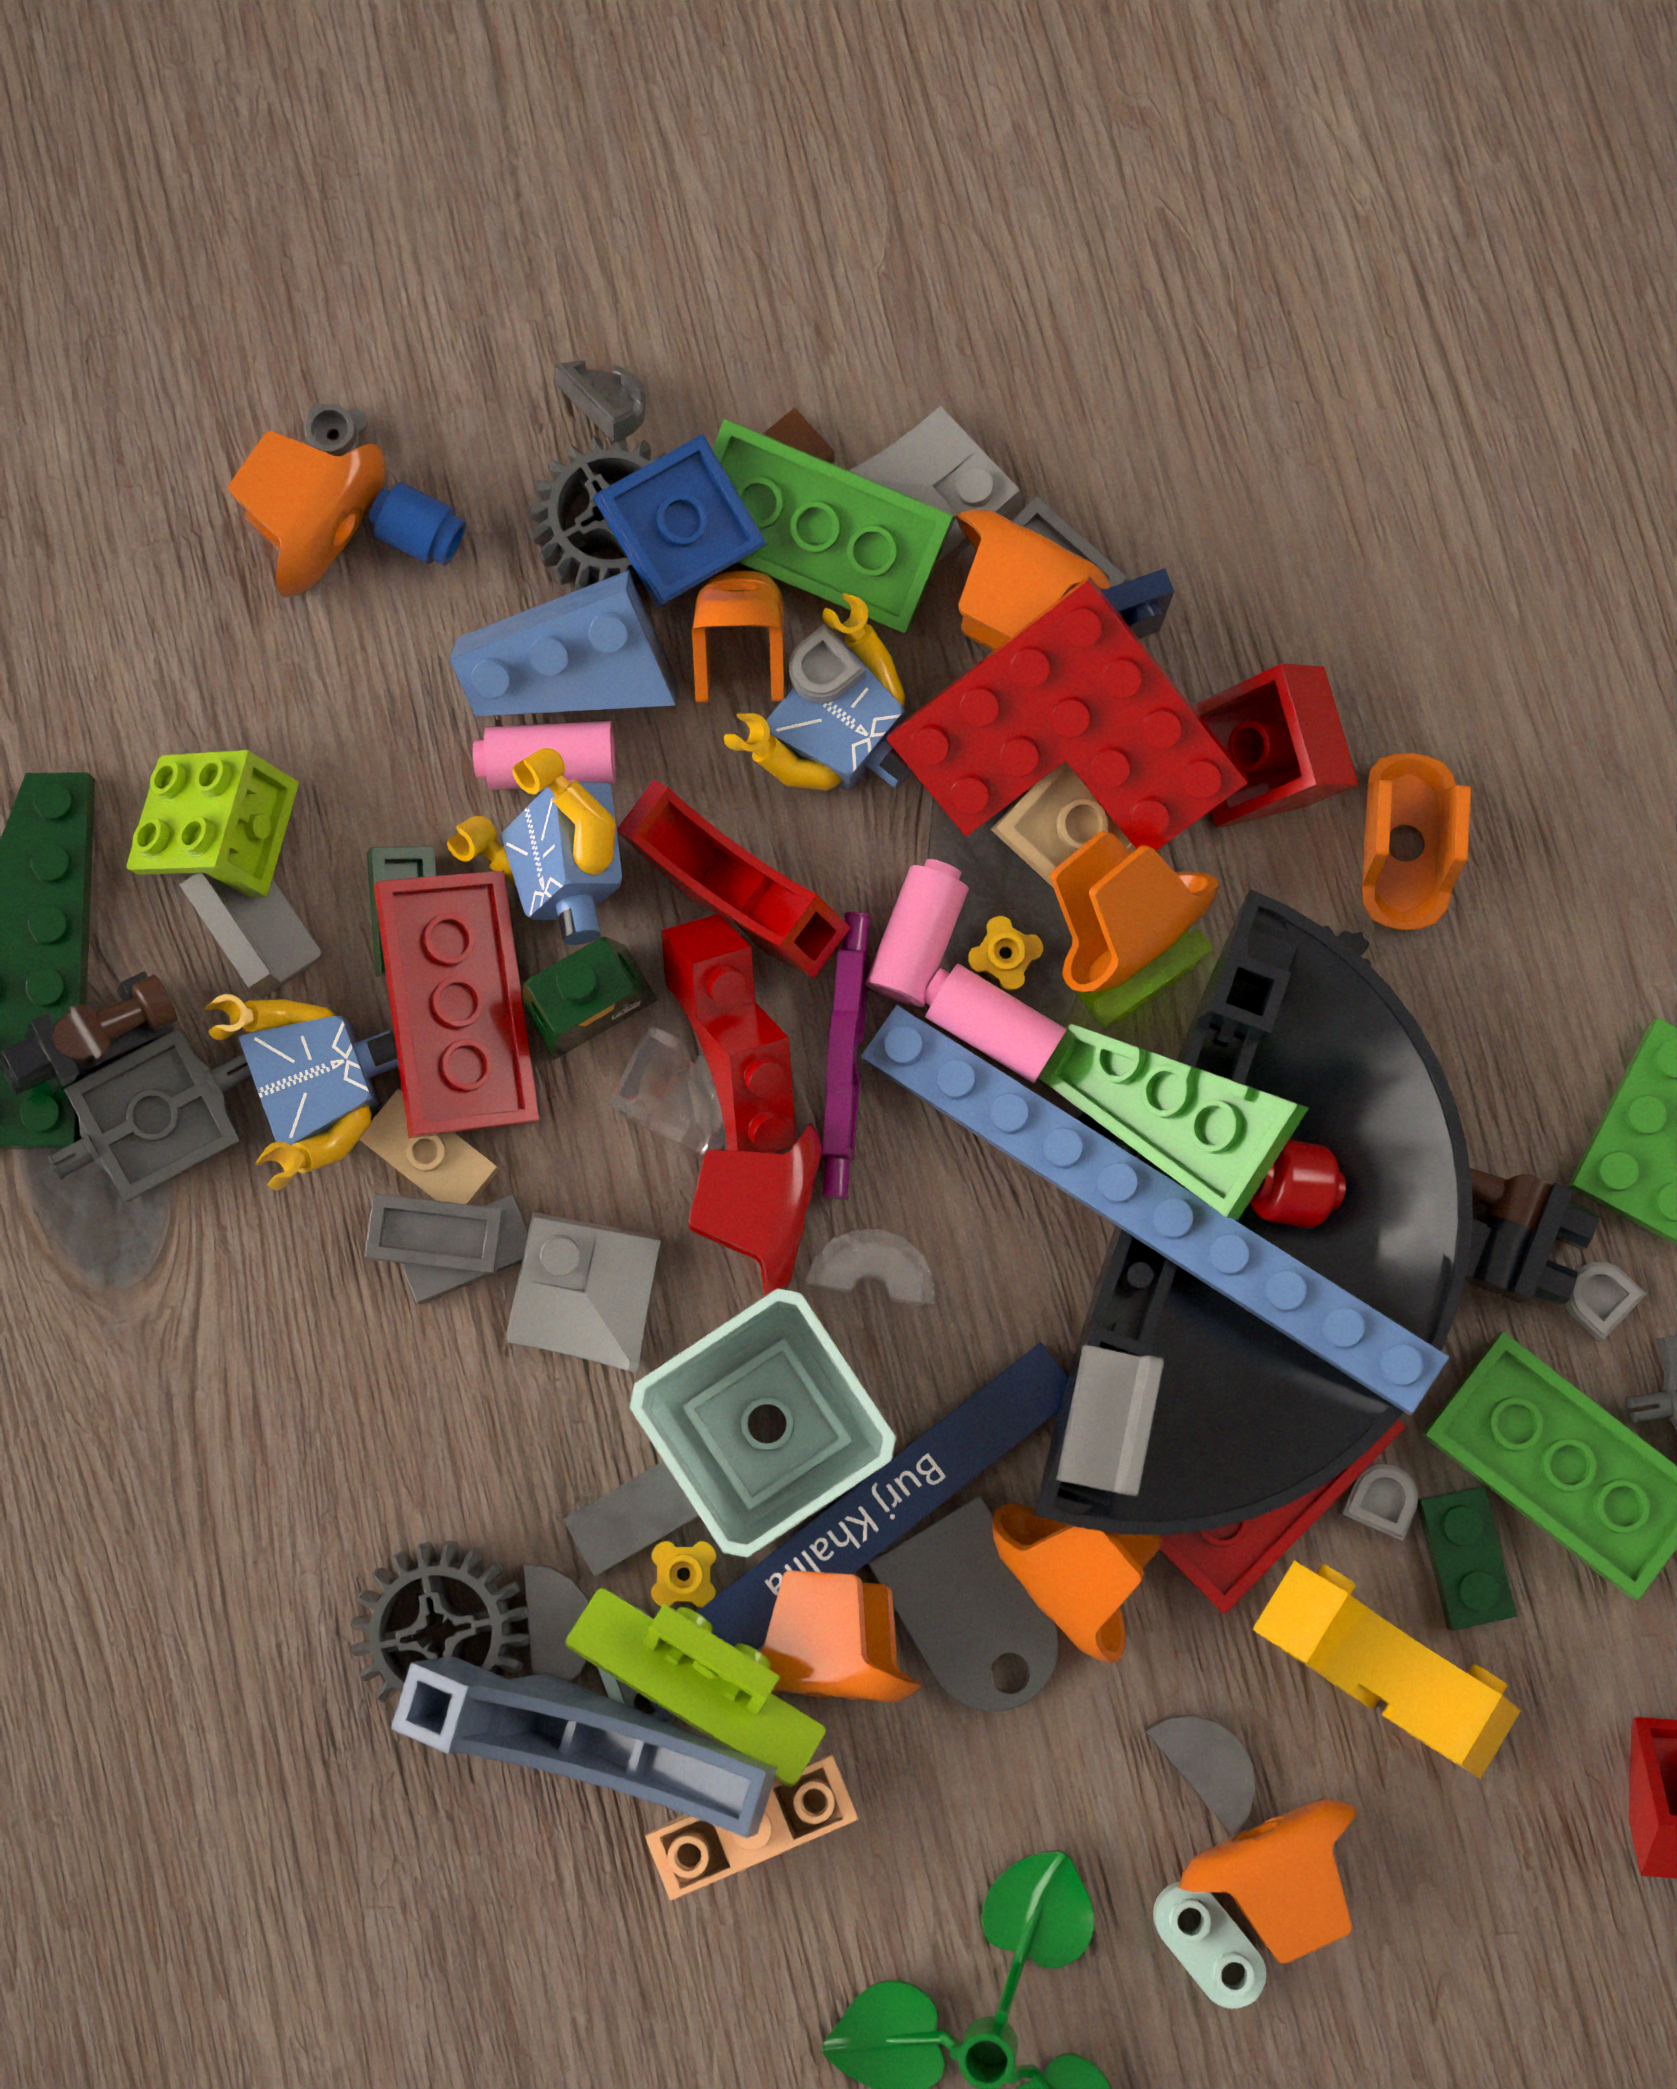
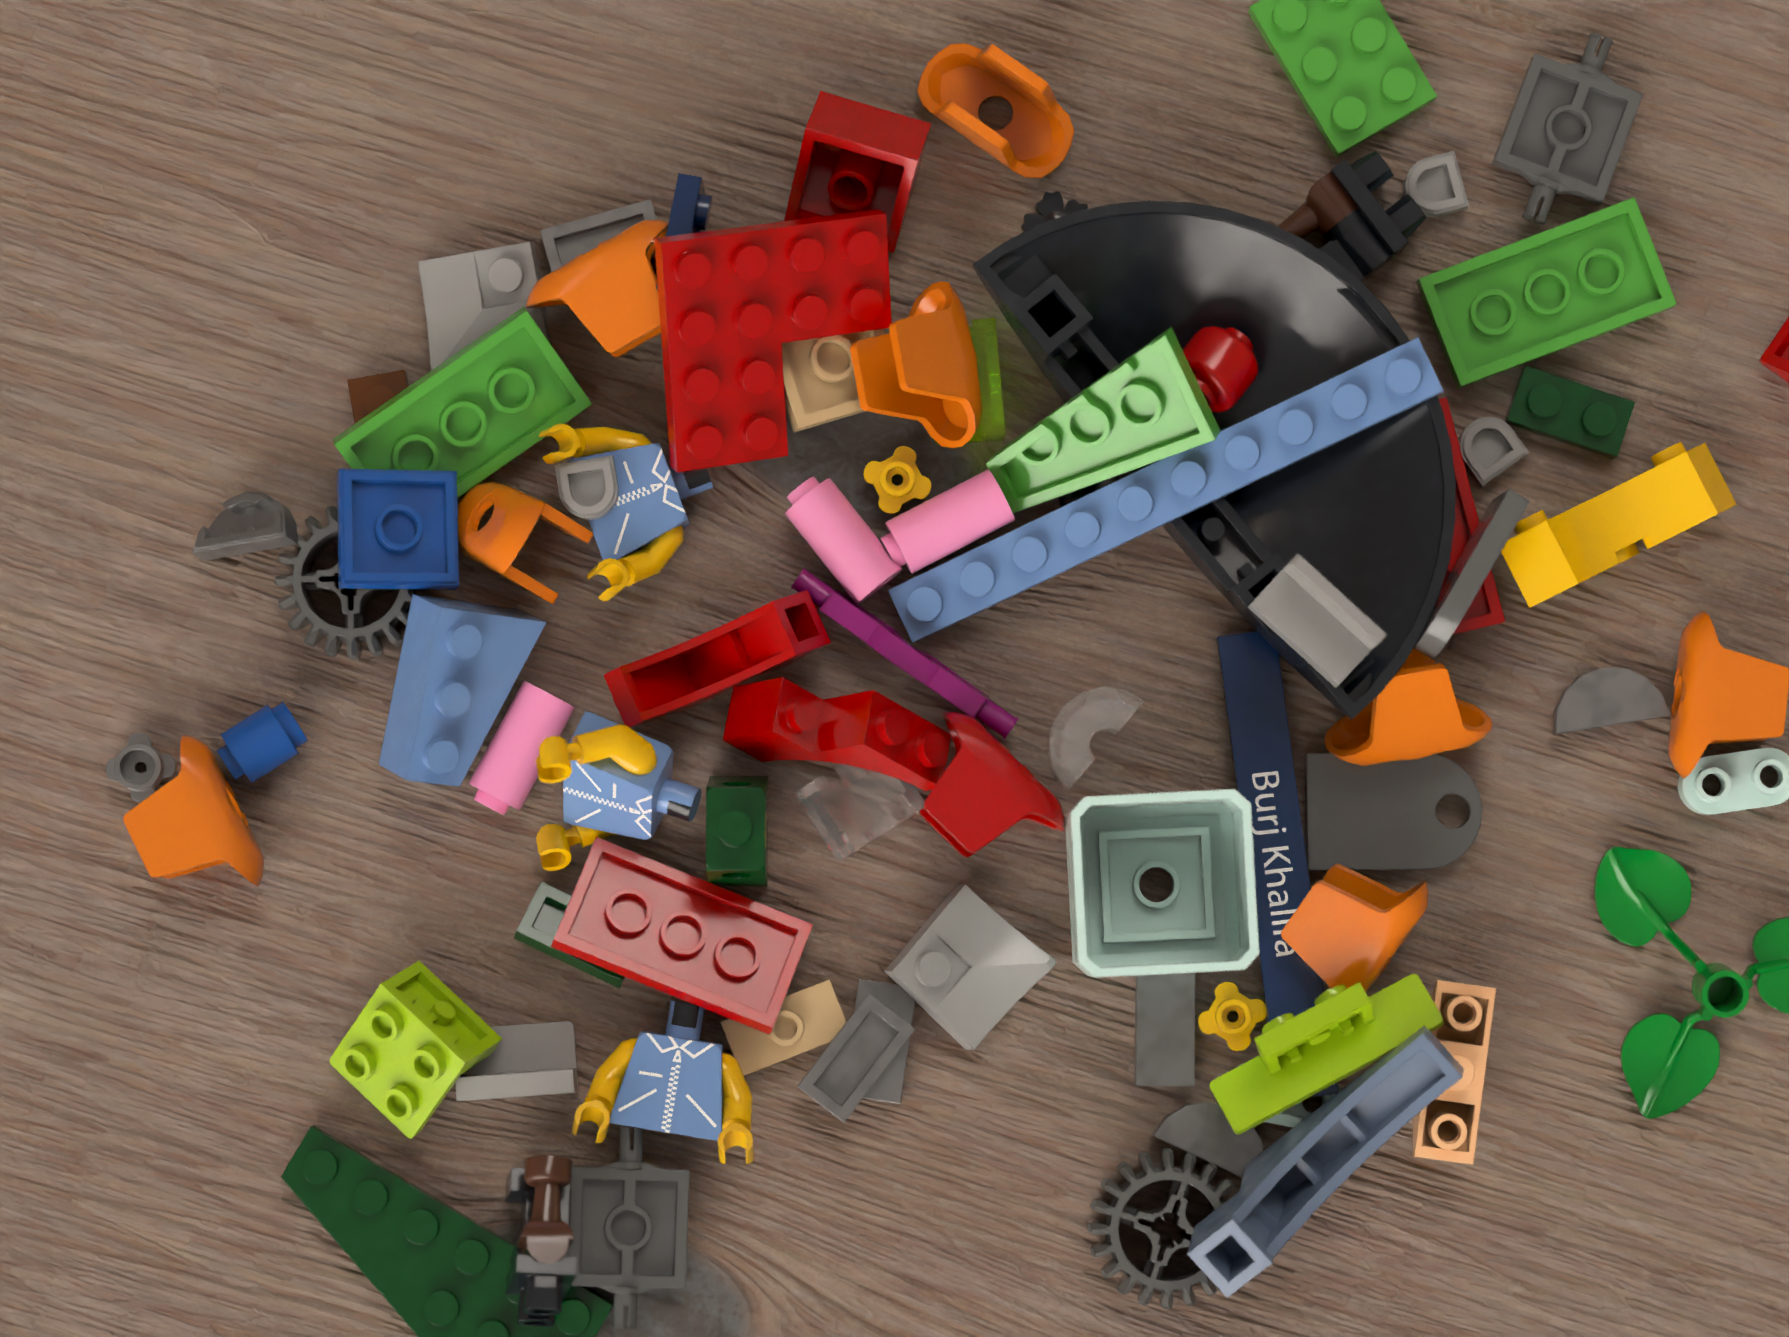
camera: 65 degrees left, 5 degrees up
none -> dark grey tile [1414,489,1530,659]

